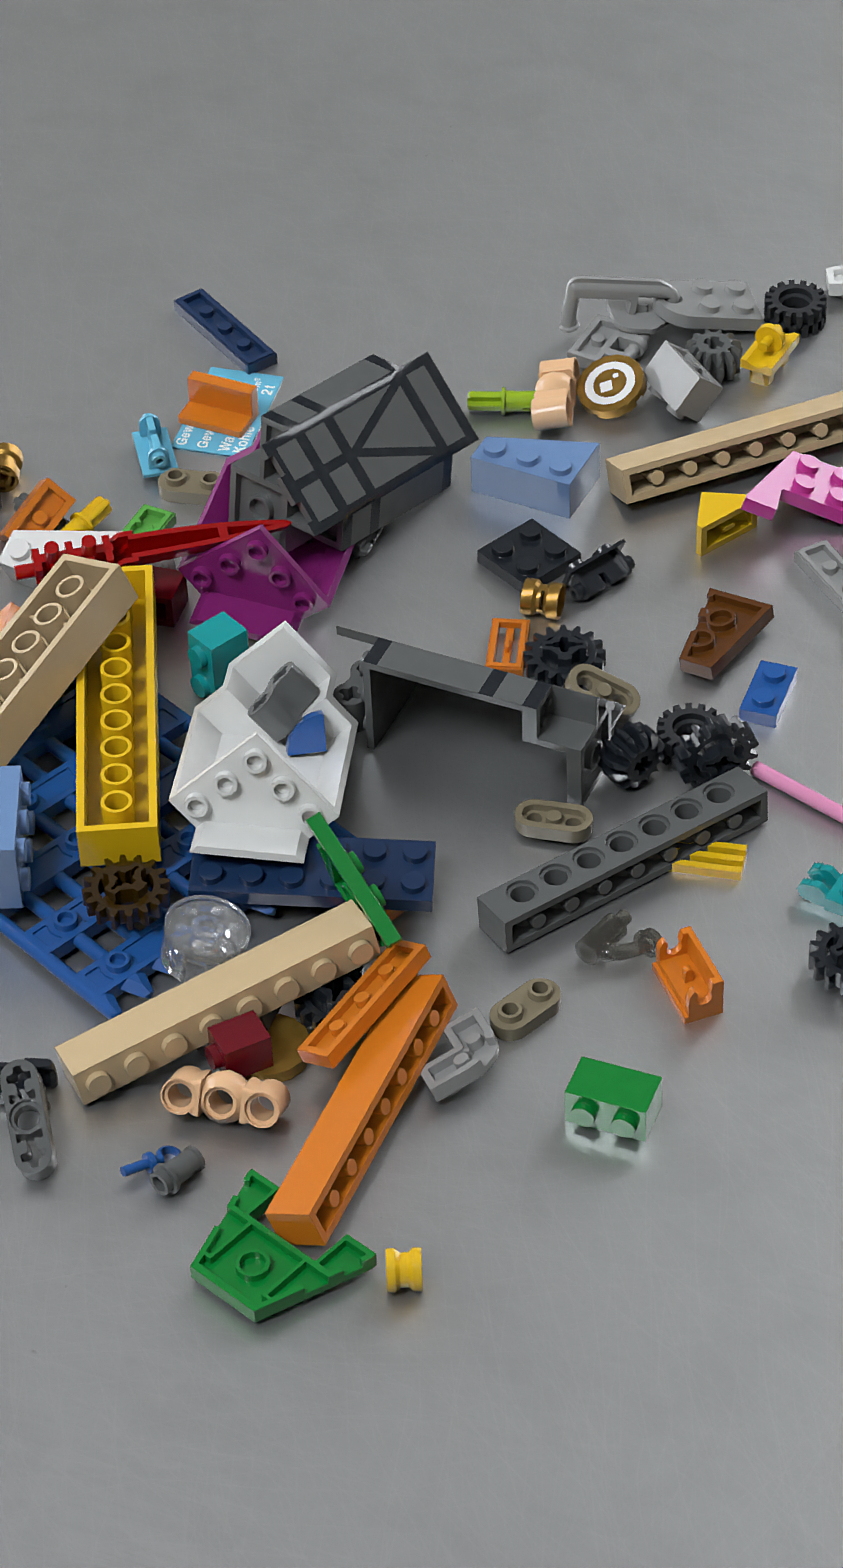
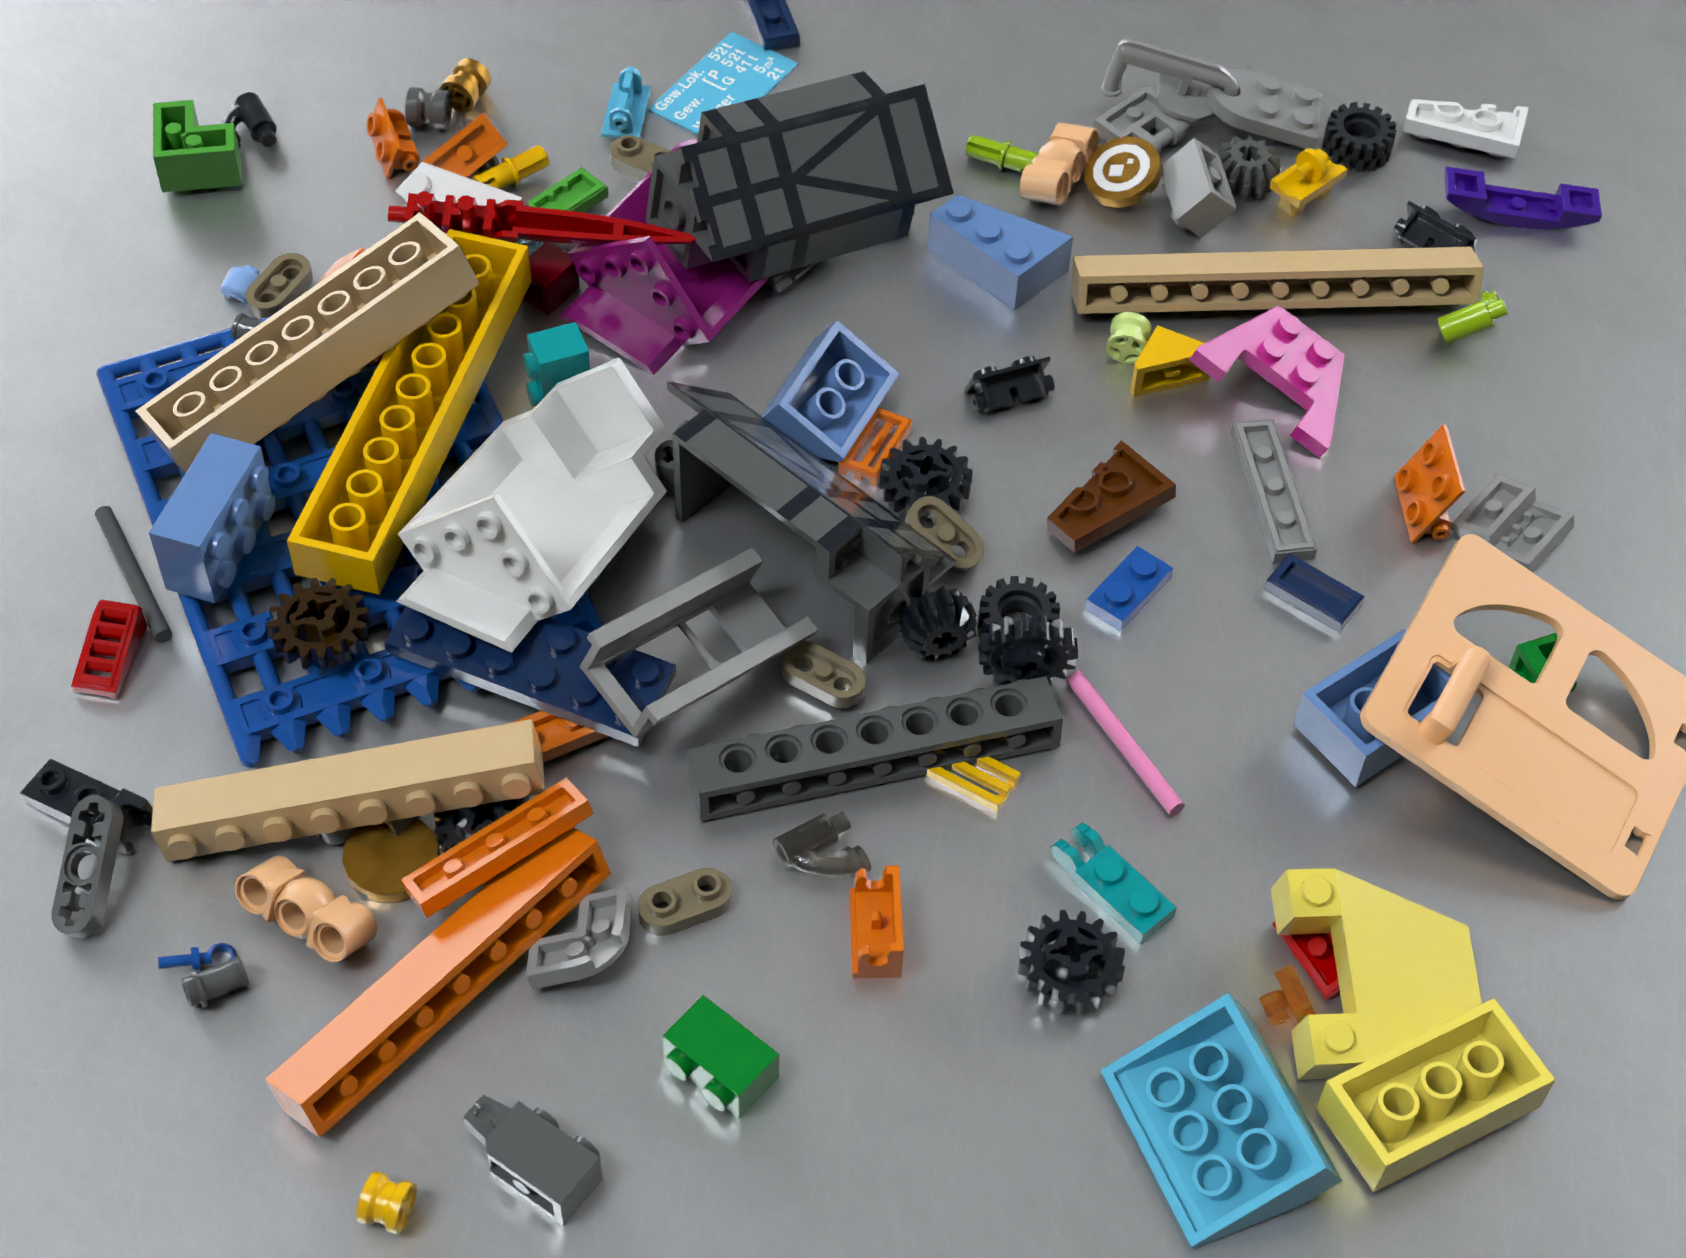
camera: 15 degrees right, 10 degrees up
clear wheel [160,895,251,983] -> none
orange panel [178,370,259,438] -> none
green wing [190,1169,377,1323] -> none
dark red brick [204,1010,274,1077] -> none
dark grey axle [247,662,320,742] -> none
blue tile [286,710,327,756] -> none
green wing [306,812,402,948] -> none
black plate [477,518,581,593] -> none
pearl gold wheel [520,577,566,620] -> none
none -> dark grey hinge [463,1095,603,1227]
none -> light grey piece [579,547,818,739]
none -> medium blue slope [761,320,900,462]
none -> yellowish green wheel [1106,312,1152,364]

